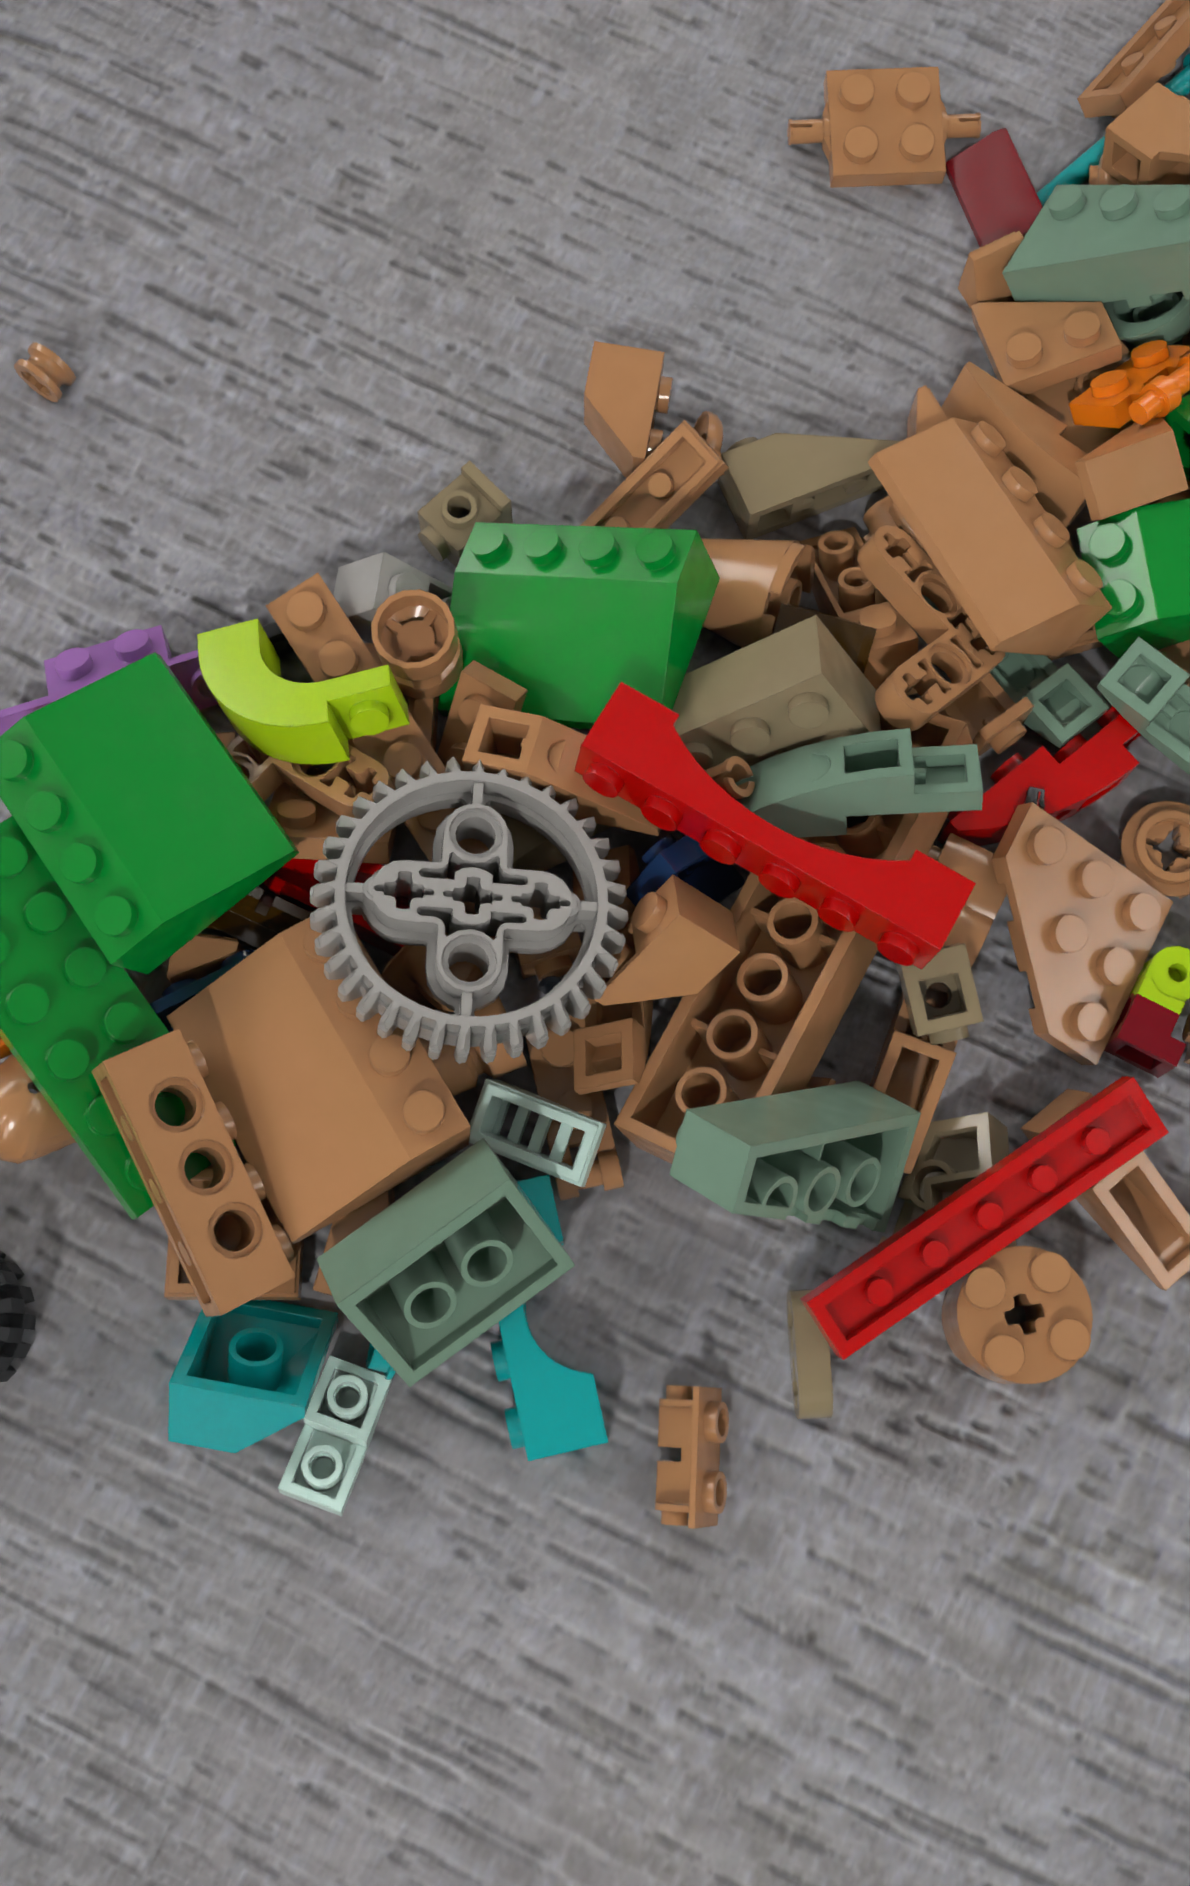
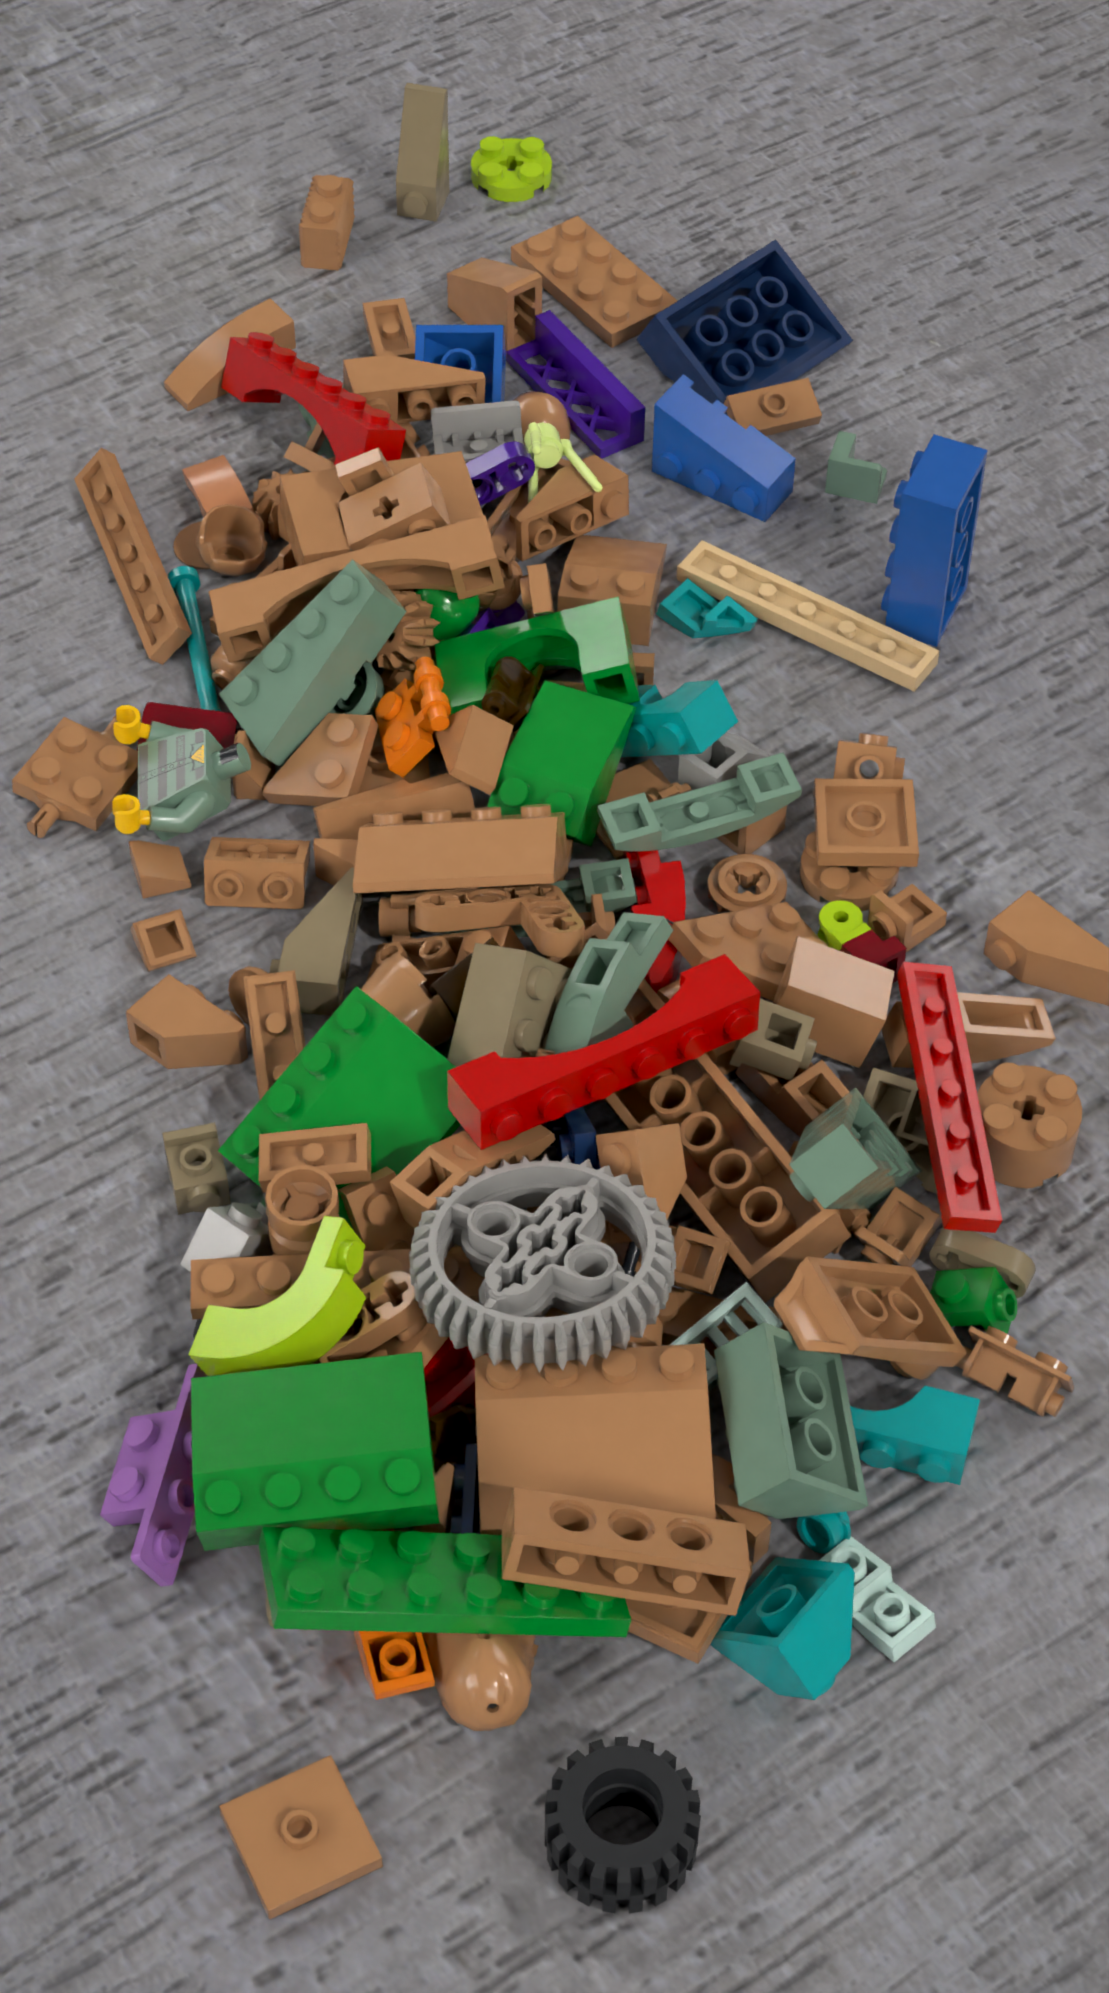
camera: 60 degrees left, 25 degrees down
none -> sand green torso [112,705,251,842]
none -> medium nougat slope [129,840,191,899]
none -> medium nougat slope [130,909,197,972]
none -> medium nougat bracket [204,837,310,909]
none -> medium nougat plate [259,1123,371,1192]
none -> slope [773,936,894,1068]
none -> medium nougat slope [774,1256,967,1380]
none -> medium nougat bracket [854,1187,942,1267]
none -> green bracket [930,1267,1017,1334]

